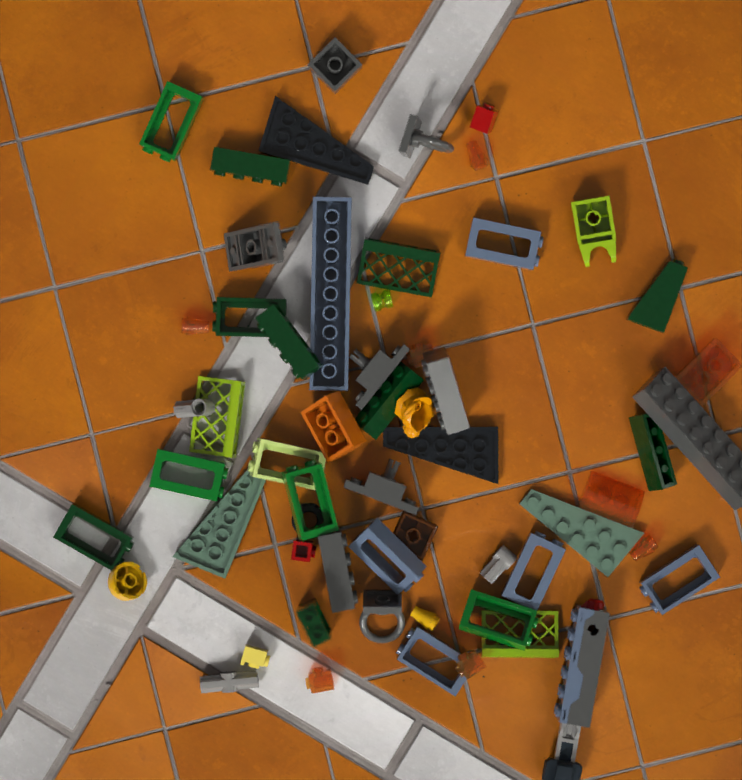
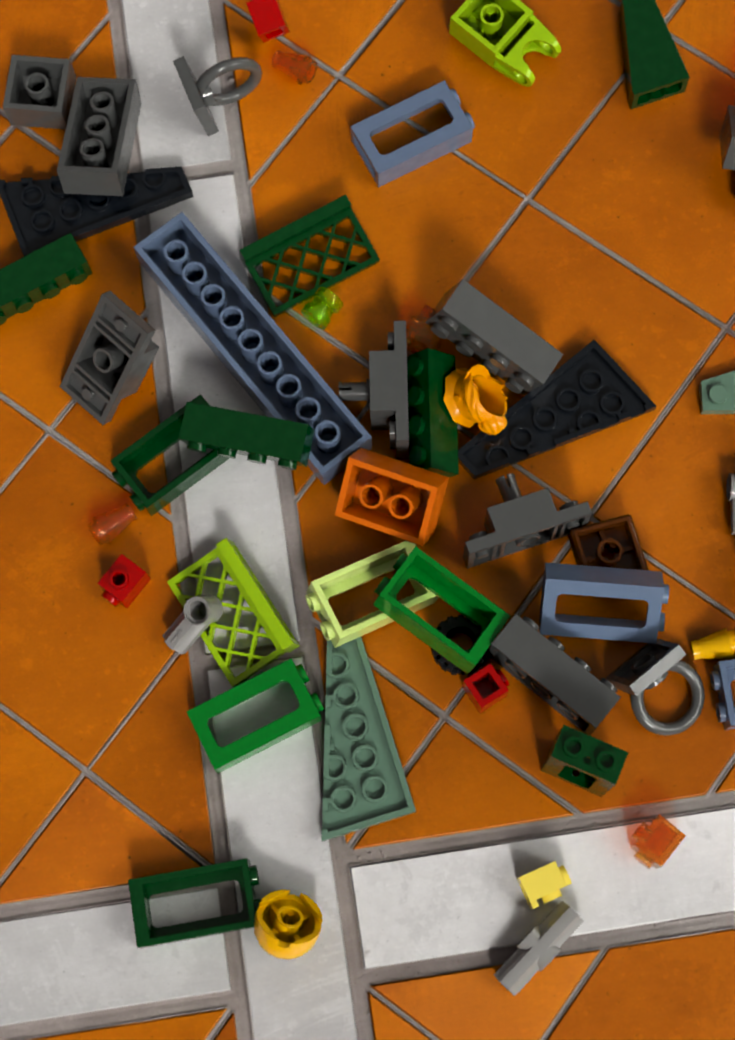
camera: 35 degrees left, 15 degrees down
none -> dark grey brick [57,77,141,196]
none -> red brick [97,554,151,608]

